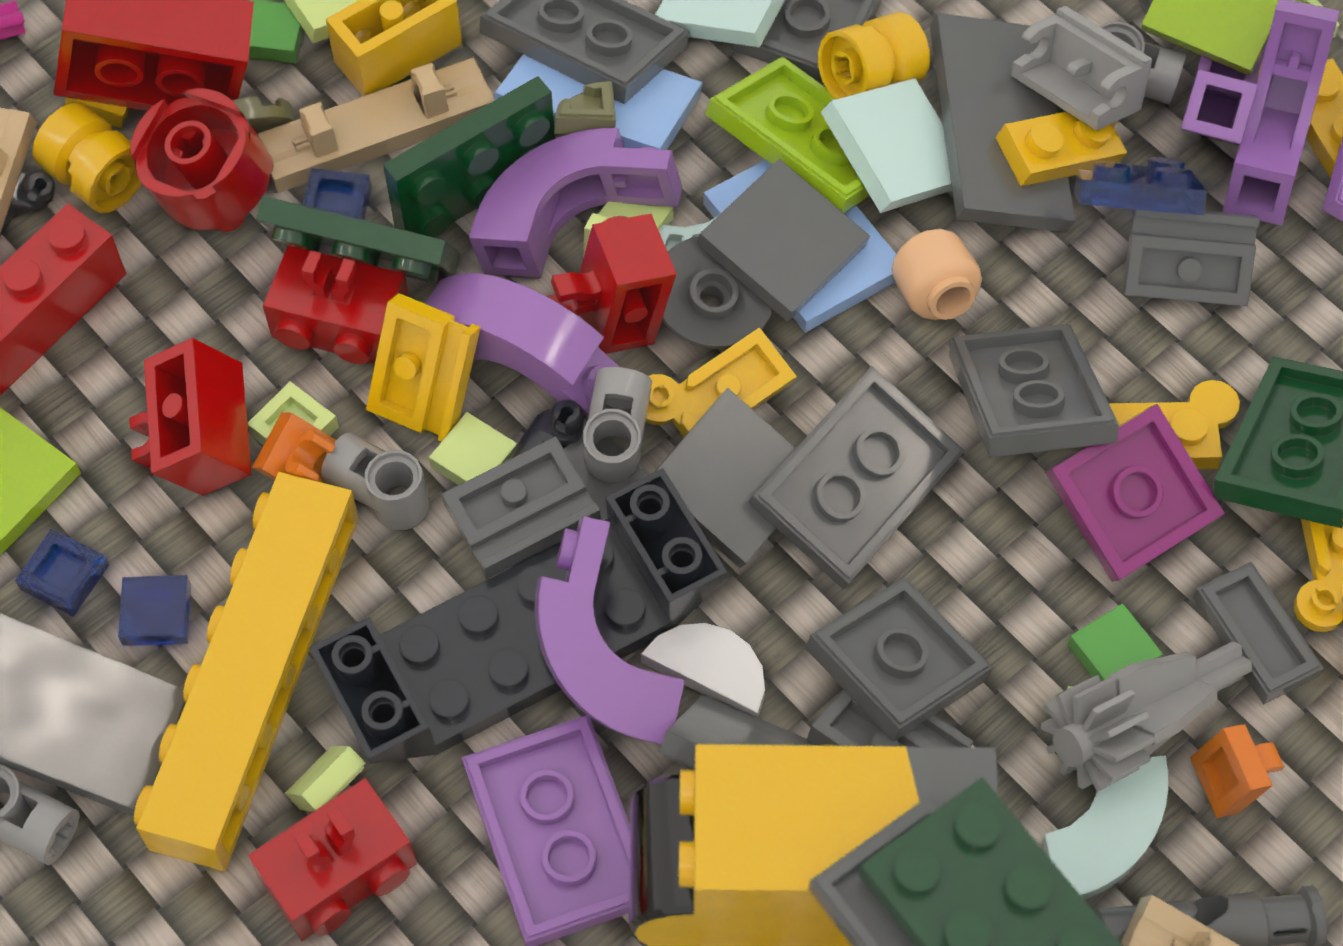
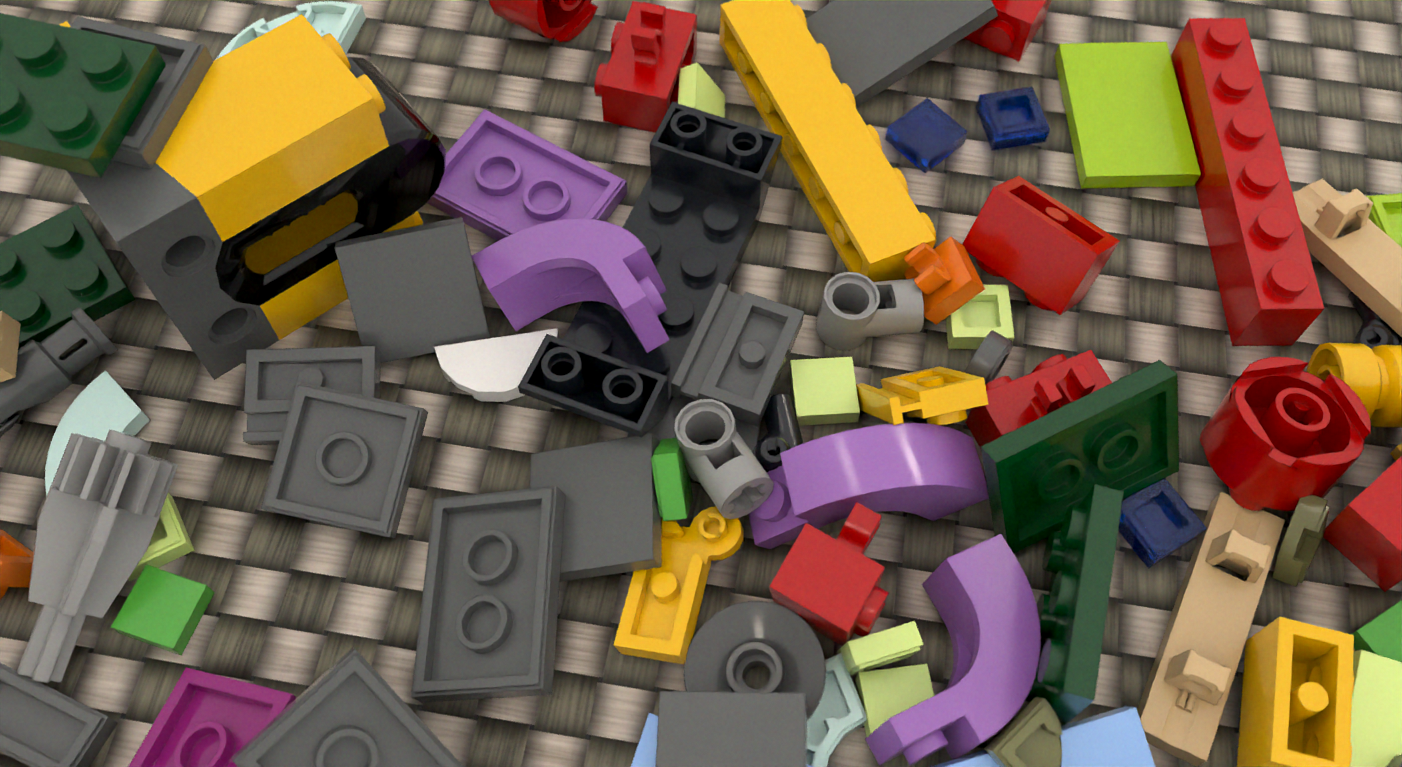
camera: 140 degrees right, 0 degrees up
none -> bright green tile [651,438,693,521]
none -> dark grey tile [964,330,1013,385]

